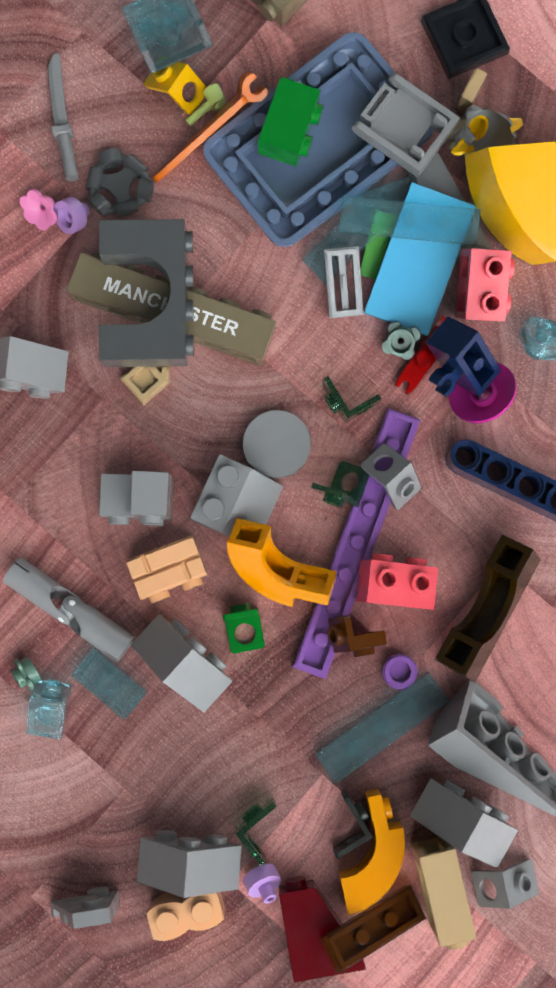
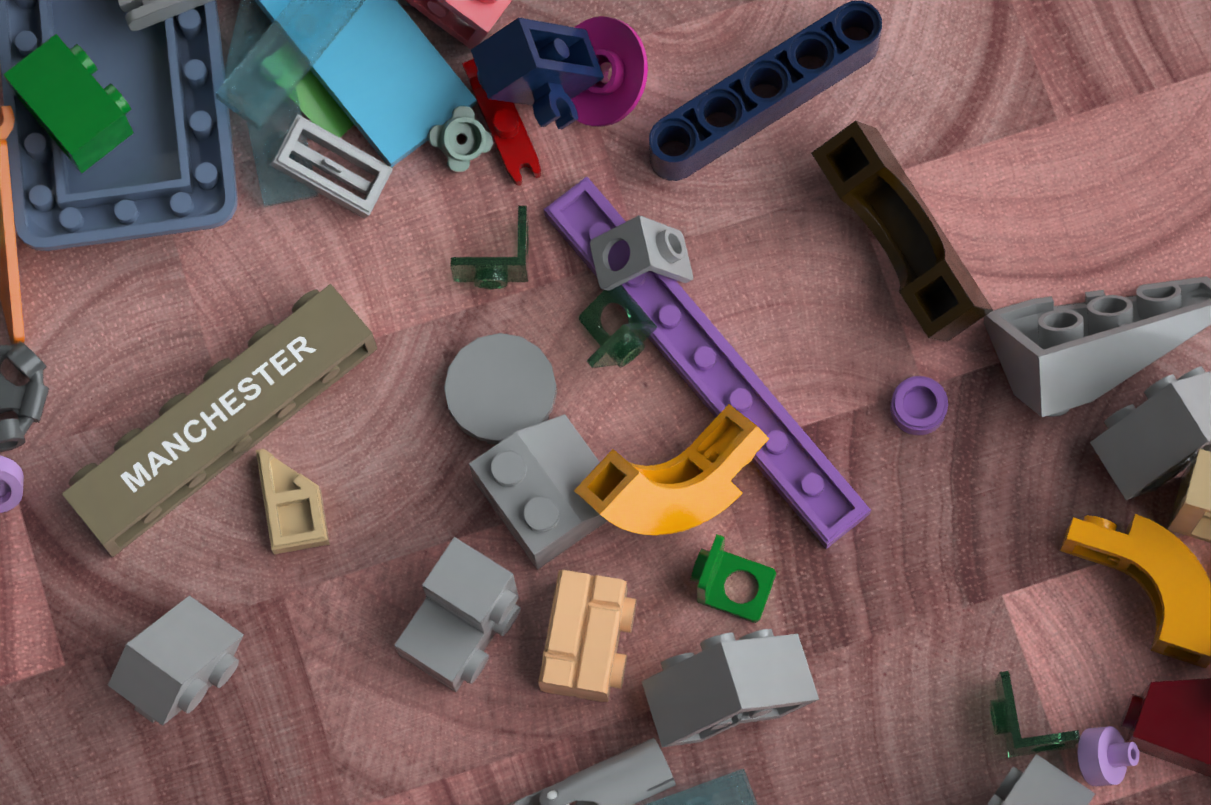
camera: 50 degrees left, 10 degrees down
dark grey arch [99,219,194,367] -> none
clear light blue tile [315,672,449,784] -> none
reddish brown bracket [327,615,387,657] -> none
pearl dark grey bracket [333,790,373,859] -> none
coral brick [356,553,438,610] -> none

